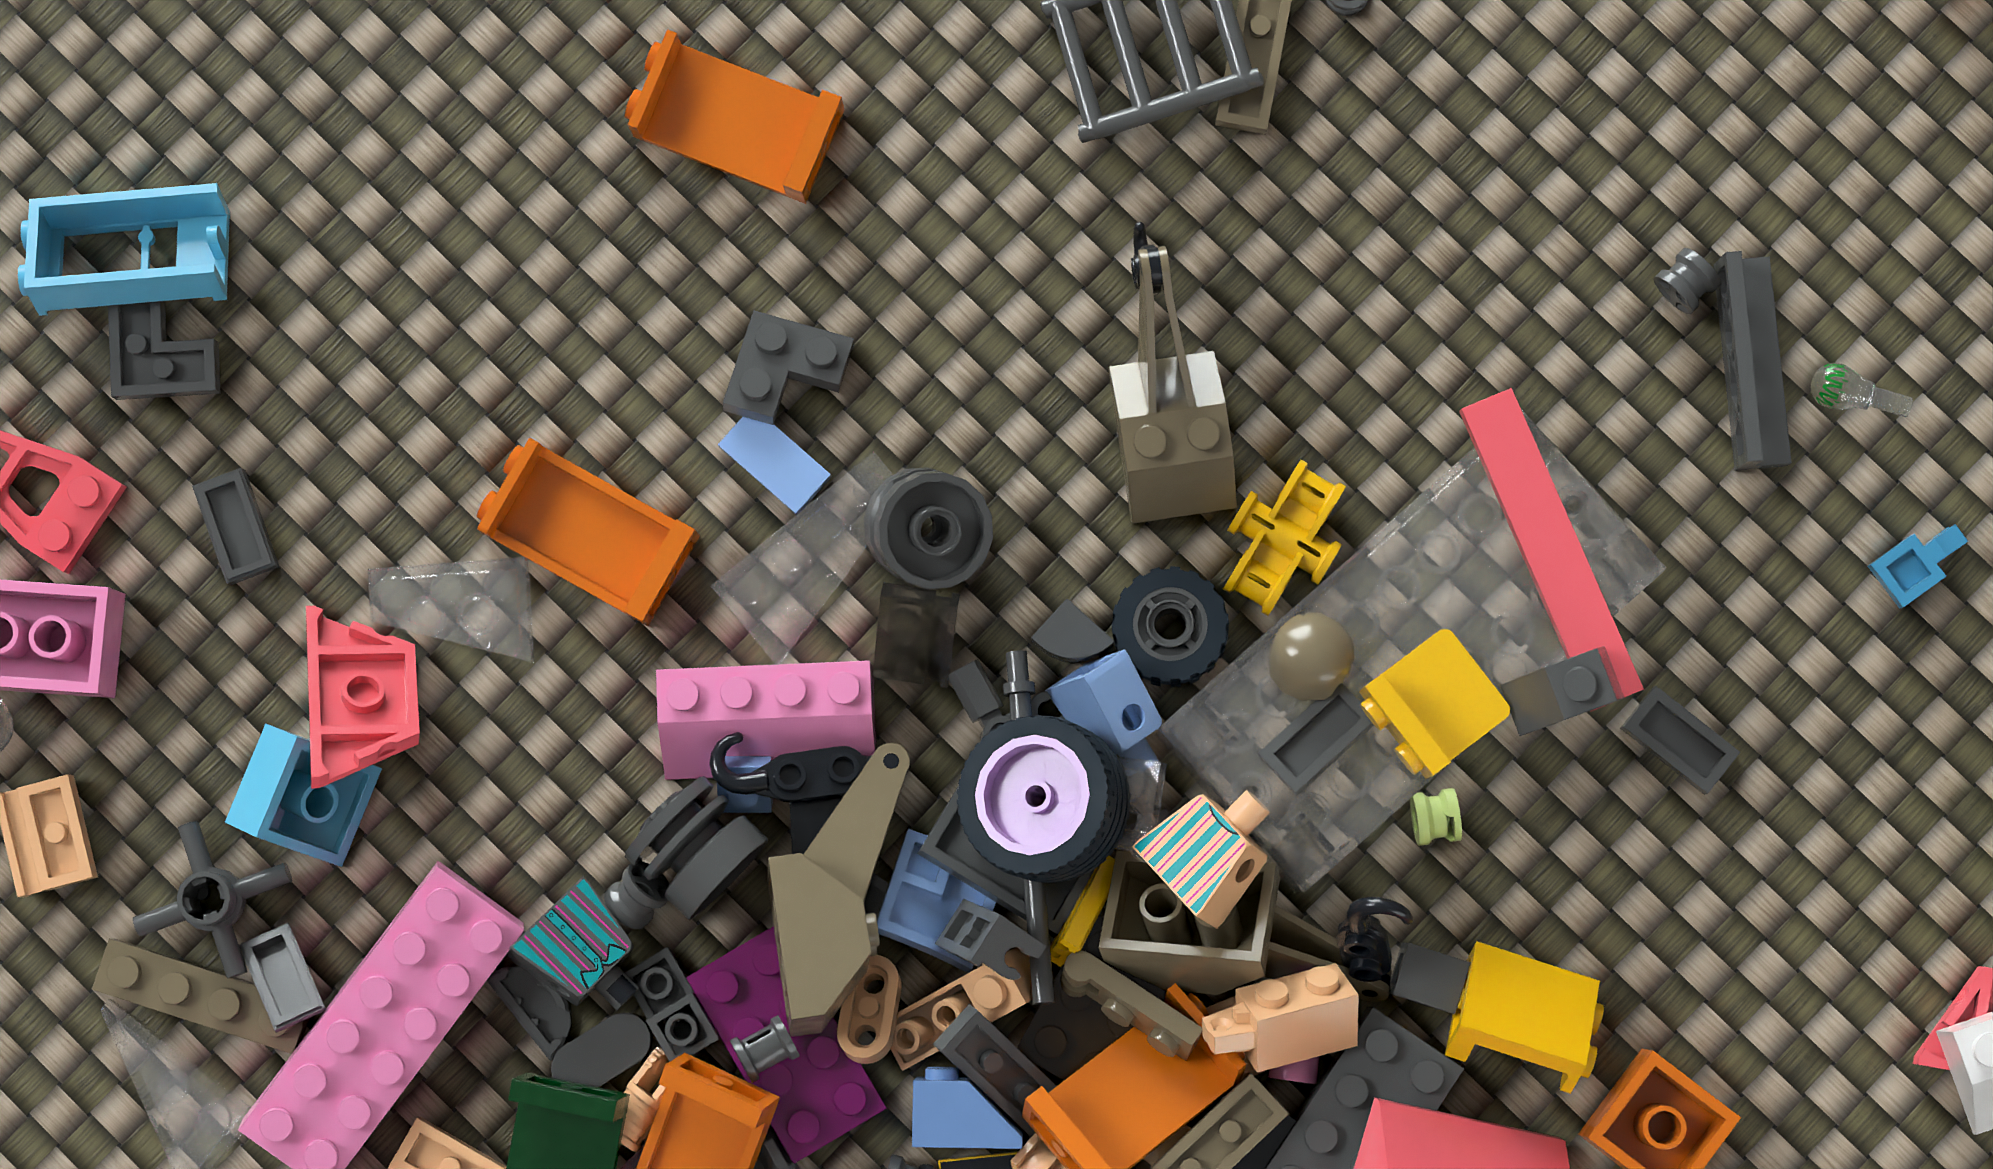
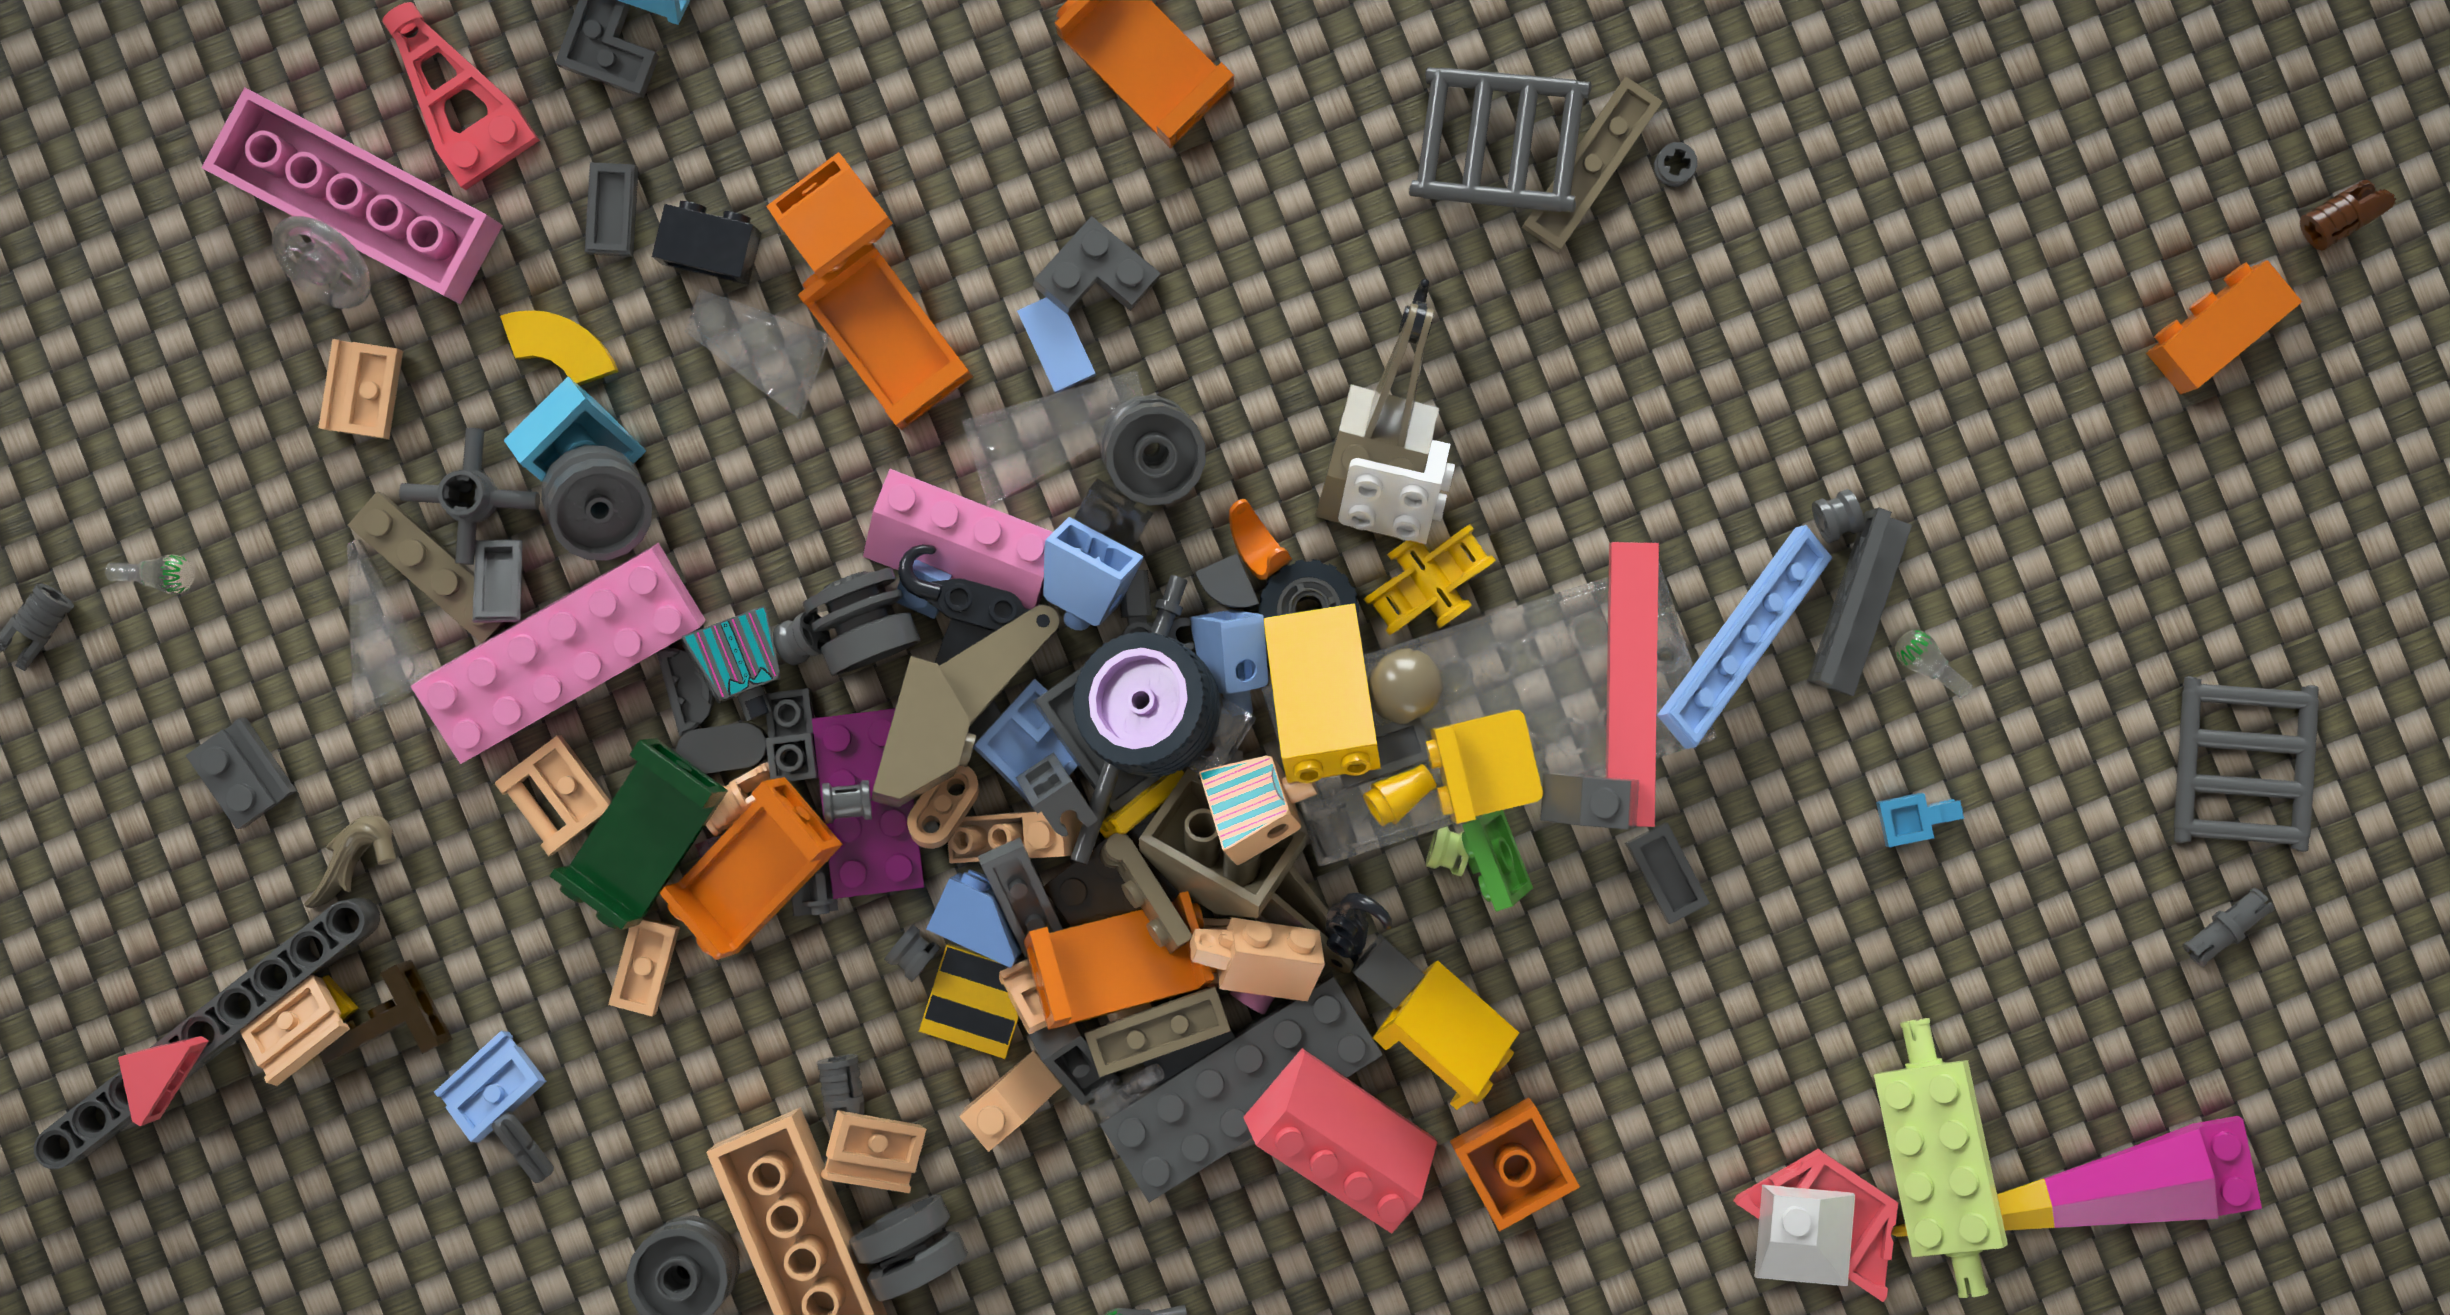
camera: 20 degrees right, 5 degrees up
coral wing [306,606,420,789] -> none
none -> yellow tile [500,310,619,386]
none -> dark grey wheel [541,445,652,560]
none -> black brick [652,201,761,285]
none -> orange slope [766,152,893,279]
none -> light blue torso [1043,517,1143,630]
none -> orange helmet [1229,499,1292,580]
none -> yellow panel [1264,603,1381,783]
none -> white bracket [1338,440,1455,544]
none -> yellow cone [1363,764,1437,826]
none -> bright green hinge [1462,810,1533,912]
none -> light blue tile [1657,525,1833,749]

